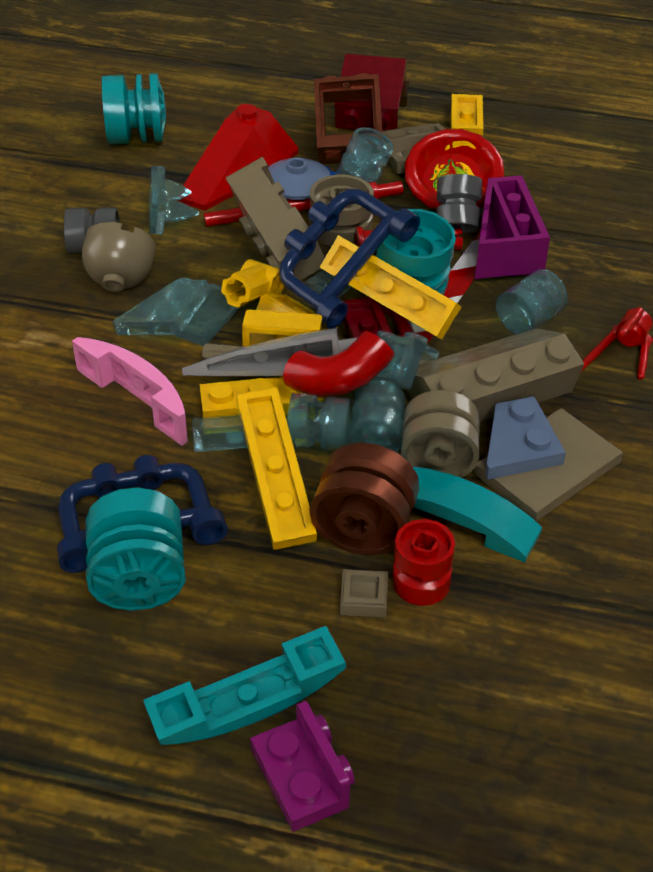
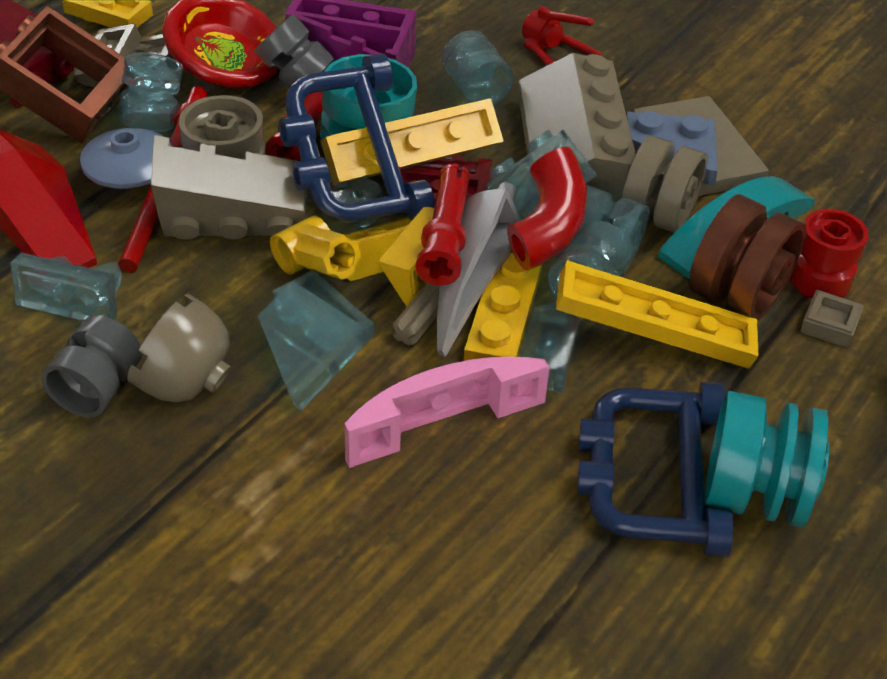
camera: 70 degrees left, 0 degrees up
none -> red pin [415,164,470,286]

